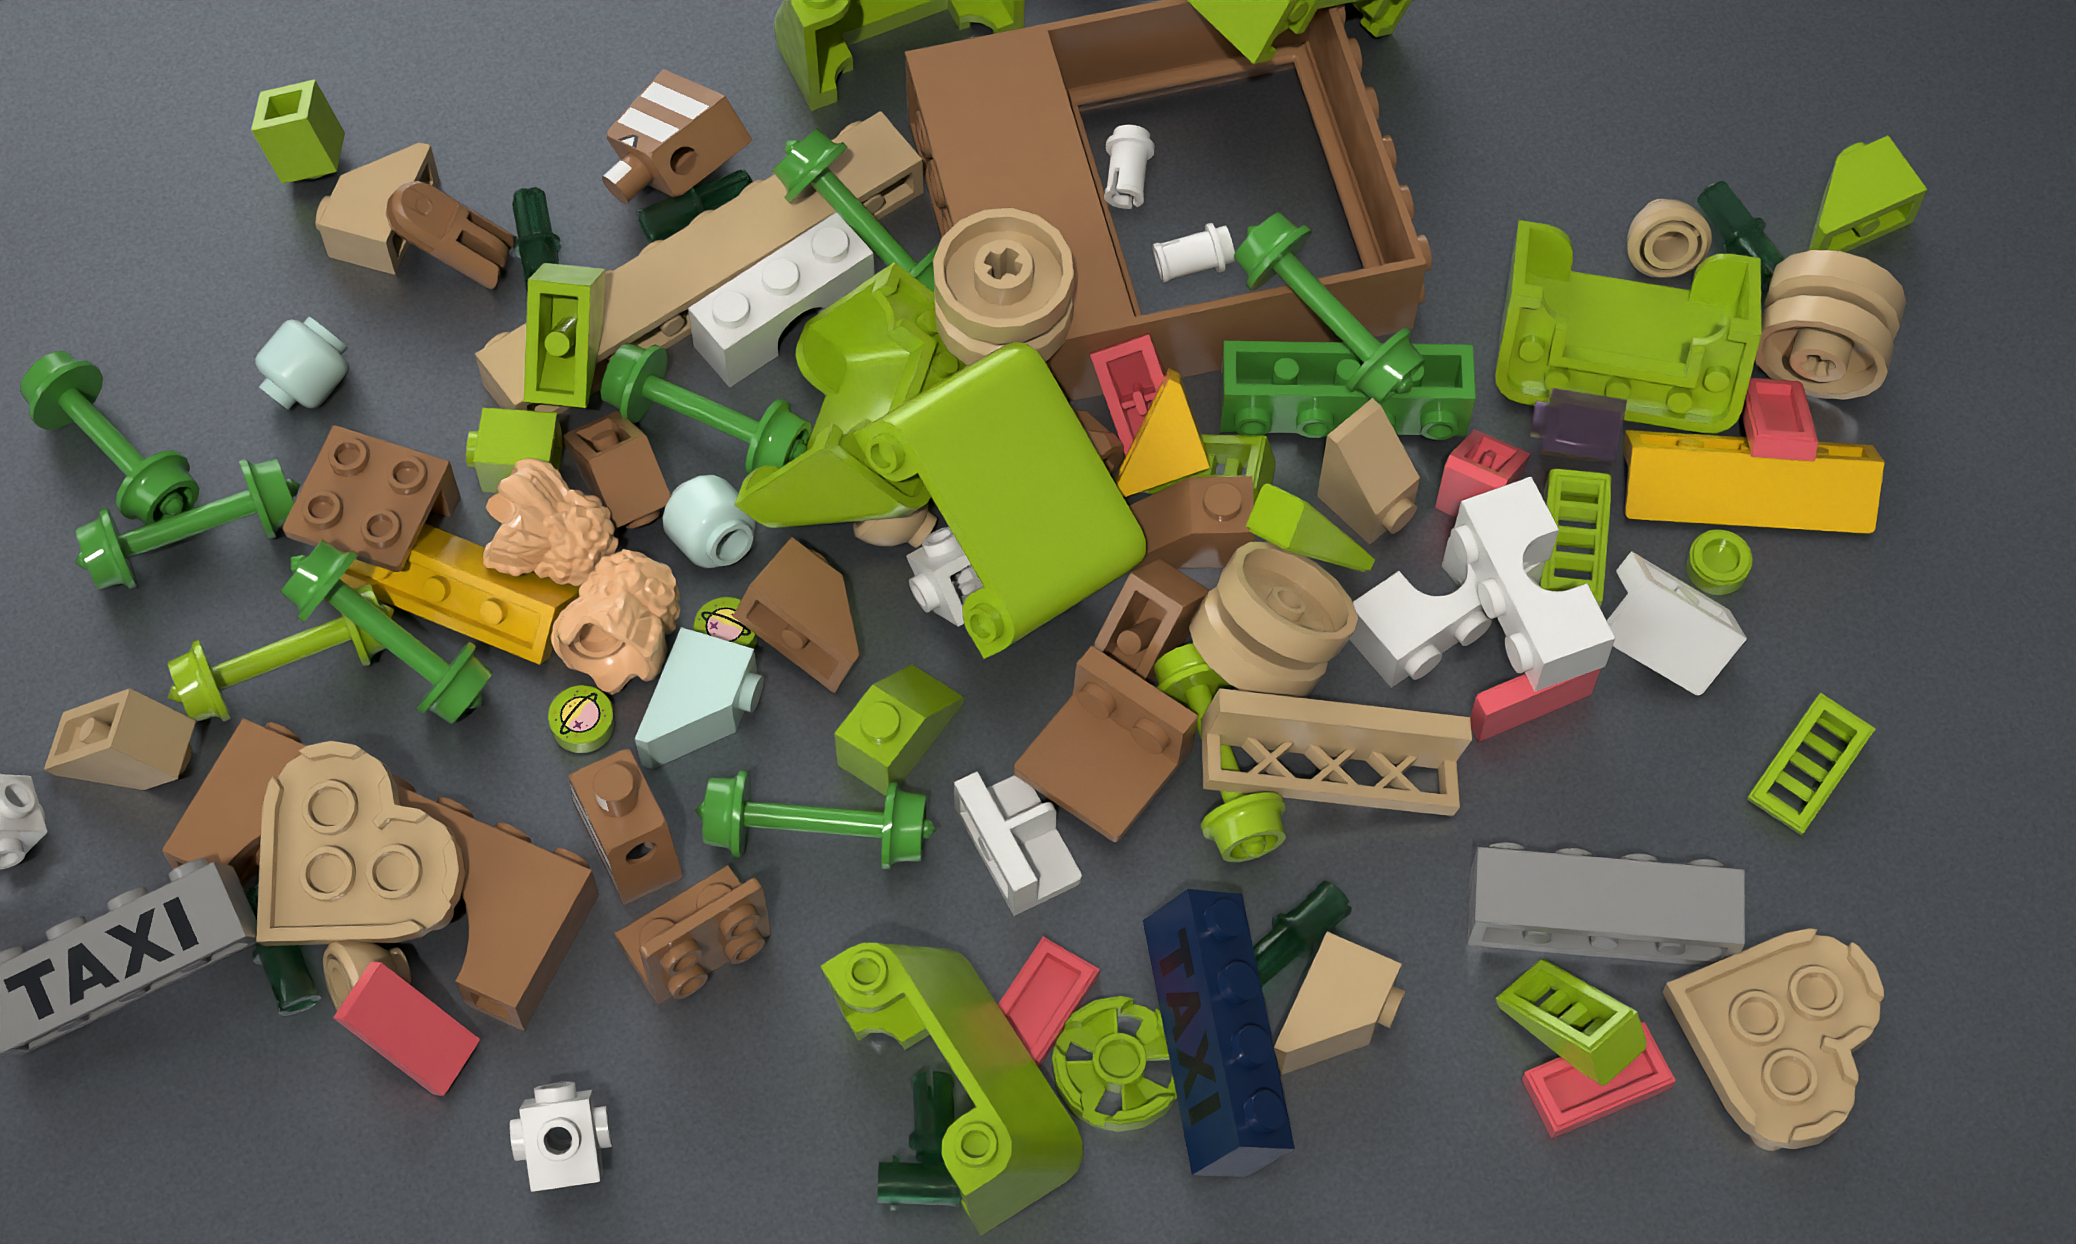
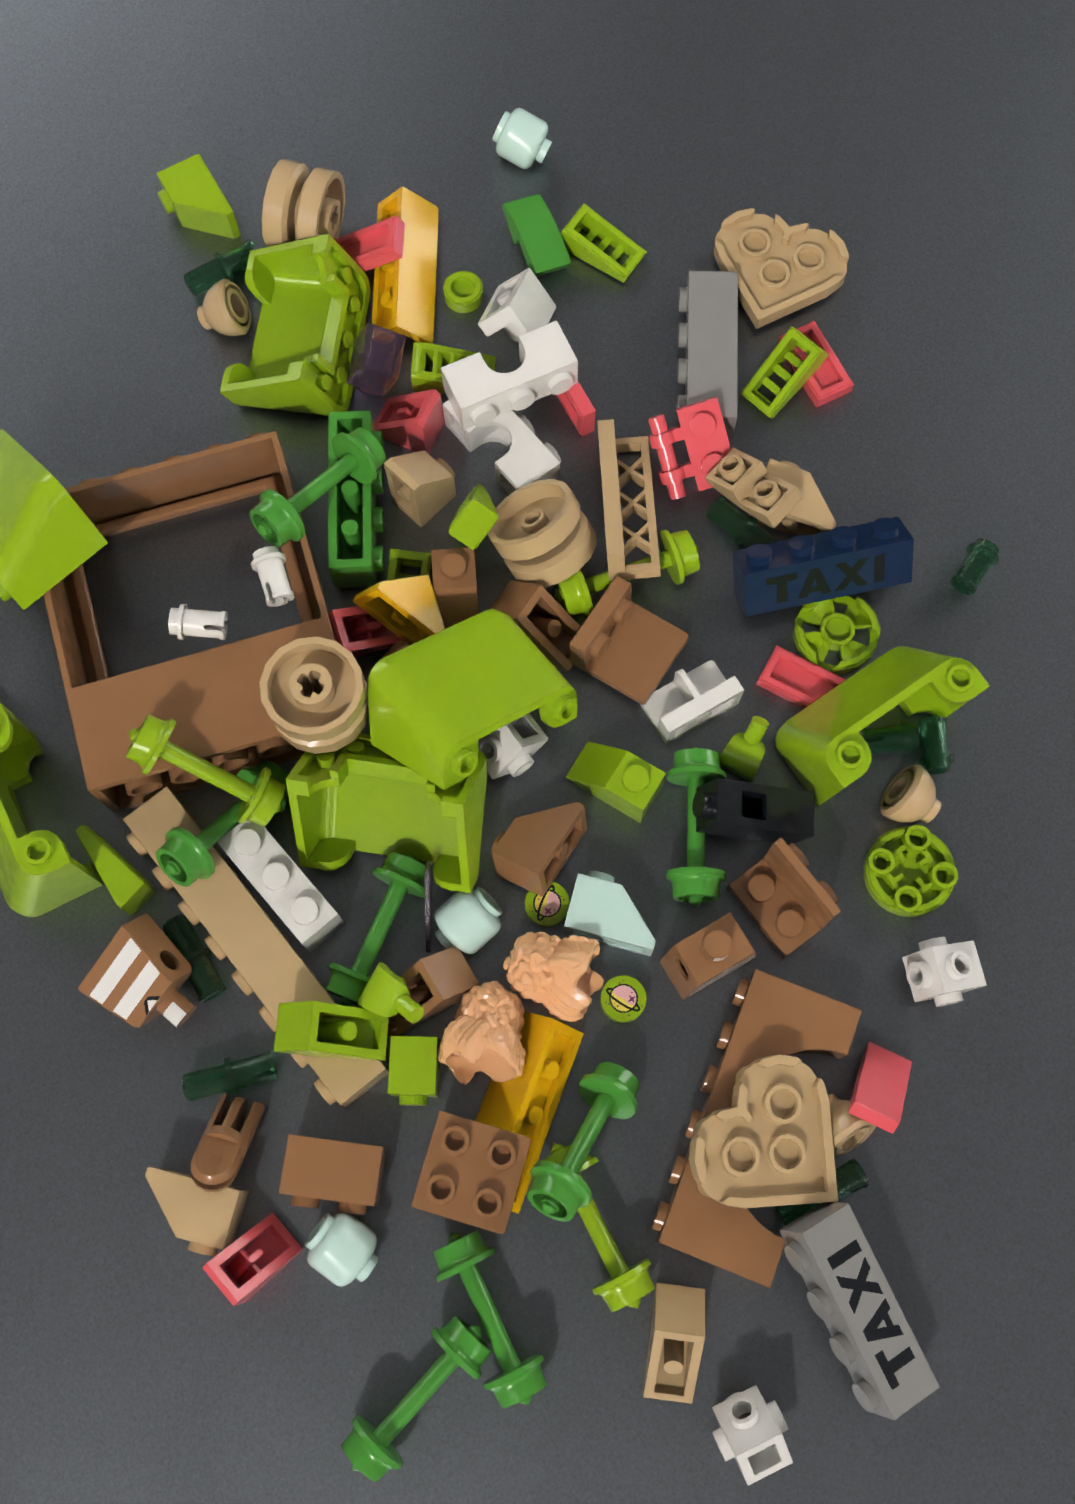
camera: 90 degrees left, 10 degrees up
lime brick [251,79,345,184] -> none
none -> lime slope [75,824,156,915]
none -> lime piece [125,714,286,827]
none -> coral slope [202,1212,303,1306]
none -> medium nougat brick [278,1134,388,1215]
none -> lime piece [357,961,424,1023]
none -> window [425,861,433,952]
none -> light aqua head [492,108,552,169]
none -> bright green slope [502,194,571,277]
none -> coral plate [648,396,731,500]
none -> black brick [692,778,814,844]
none -> tan slope [705,447,803,528]
none -> lime piece [720,716,769,783]
none -> lime tile [863,825,958,917]
none -> tan brick [880,764,941,823]

